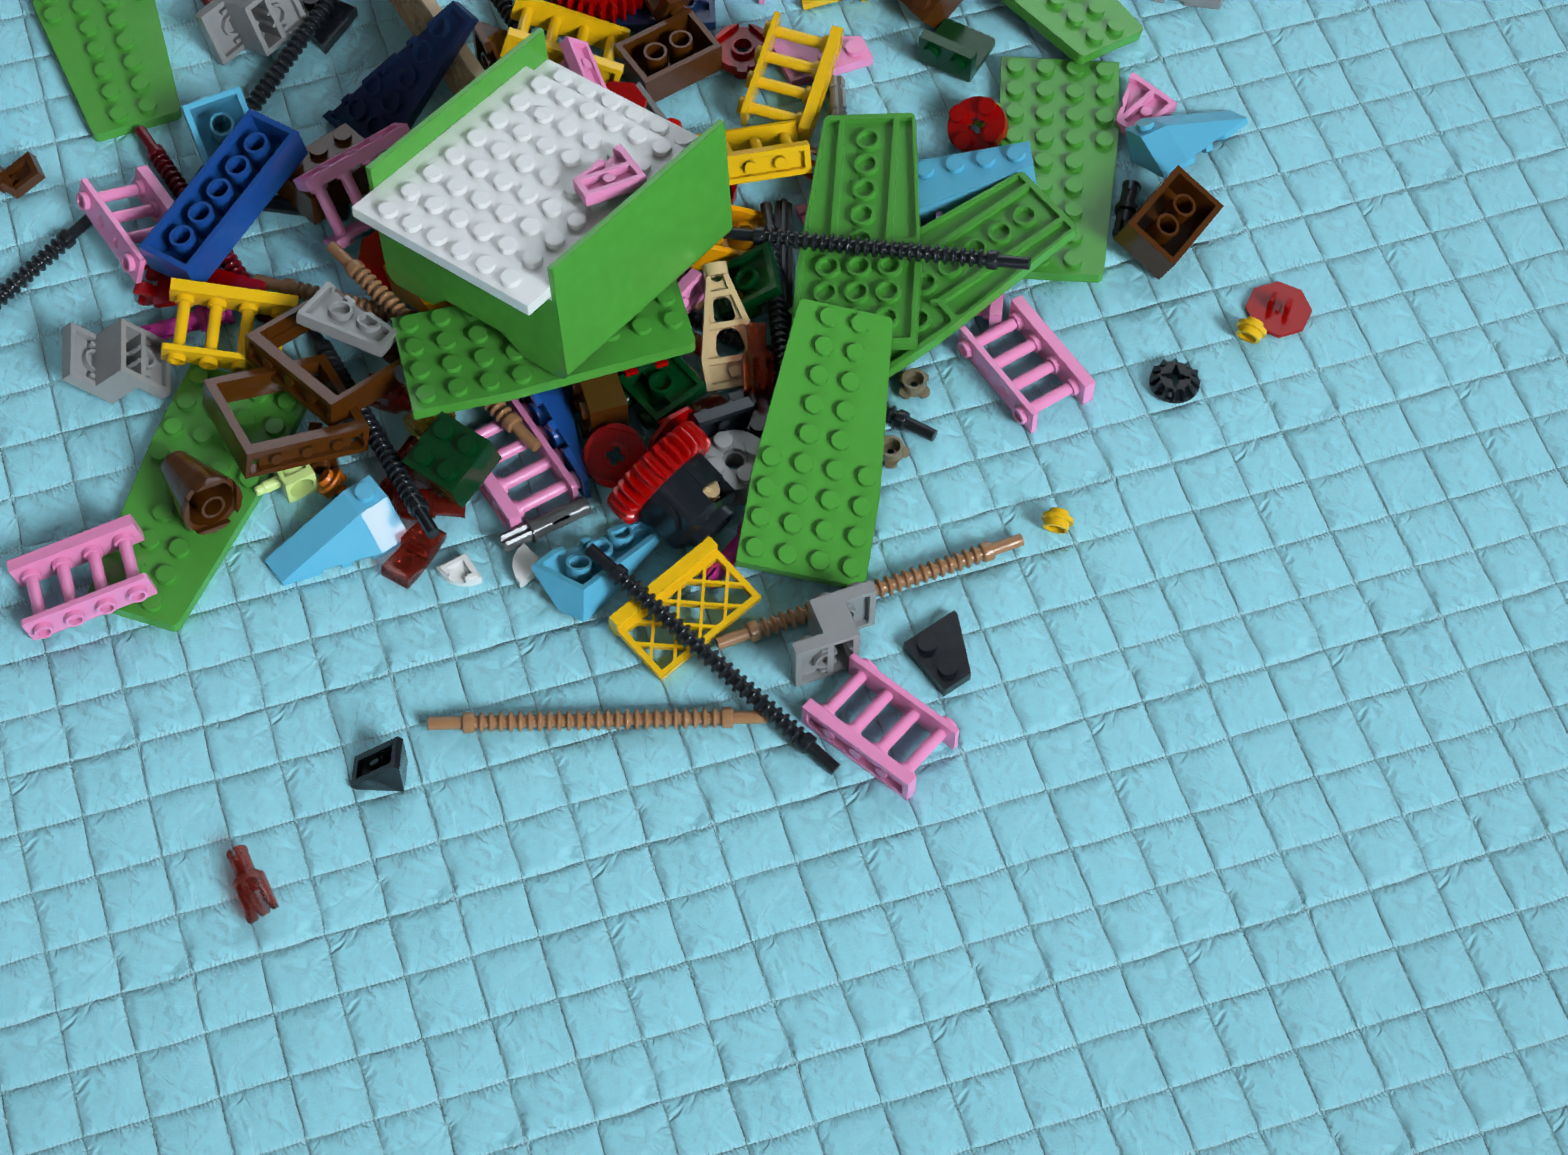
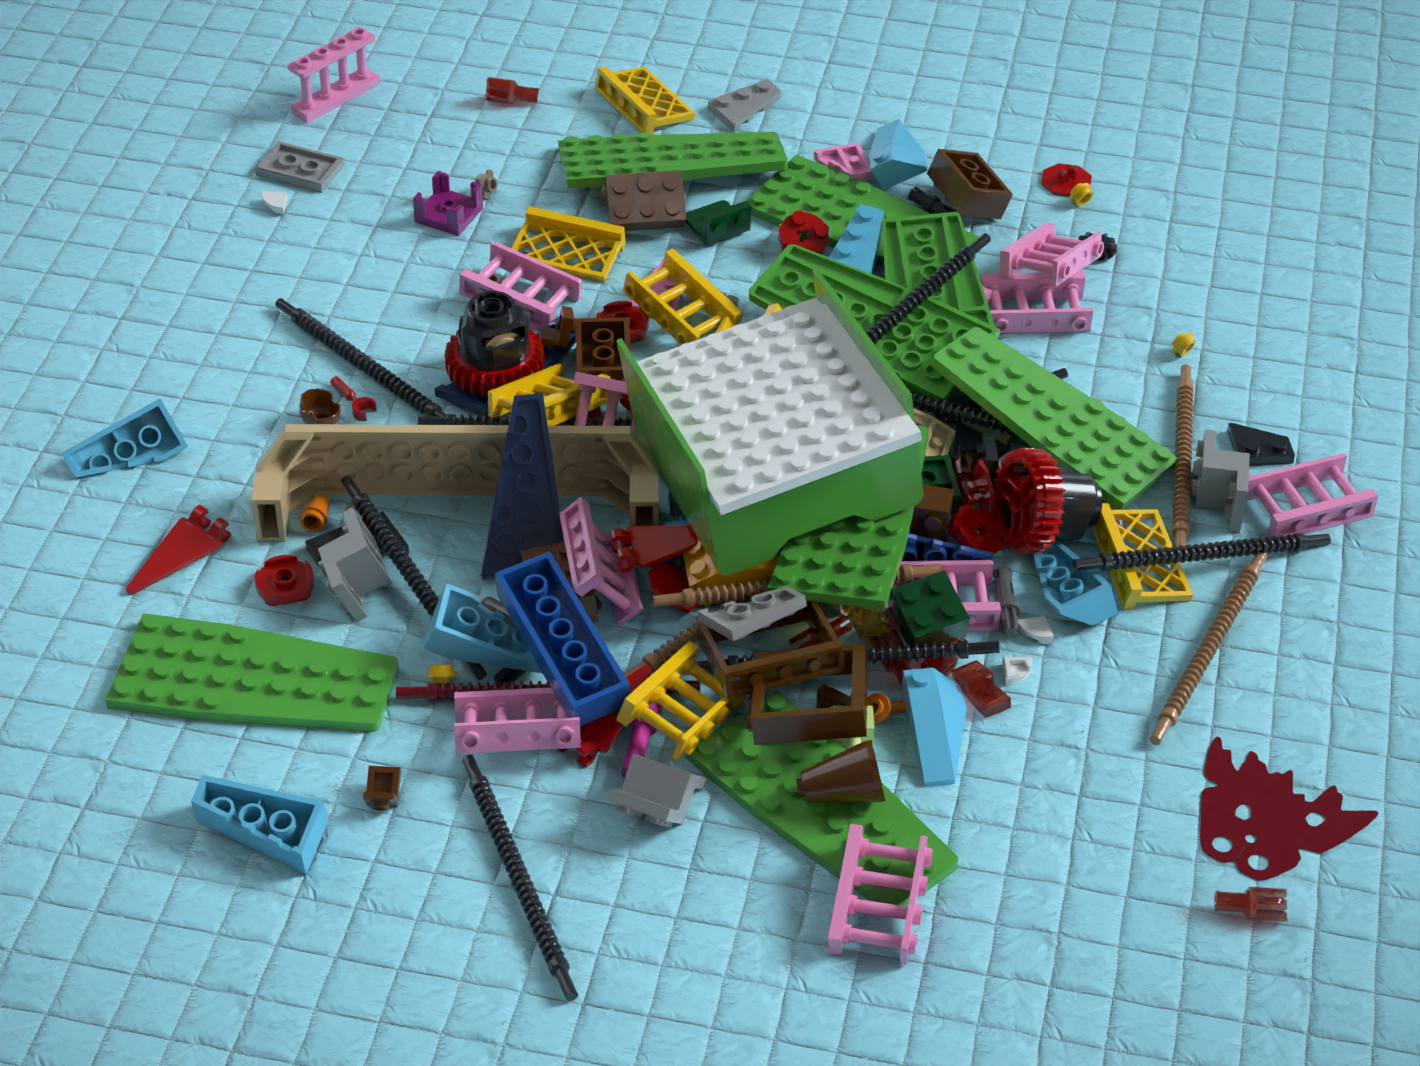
camera: 60 degrees left, 15 degrees down
black slope [351,736,408,792] -> none
bright pink wing [573,144,647,207] -> none
clear red arm [742,322,775,394] -> none
none -> yellow plate [426,664,457,683]
none -> bright pink fence [999,222,1104,286]
none -> dark red piece [1200,736,1379,880]

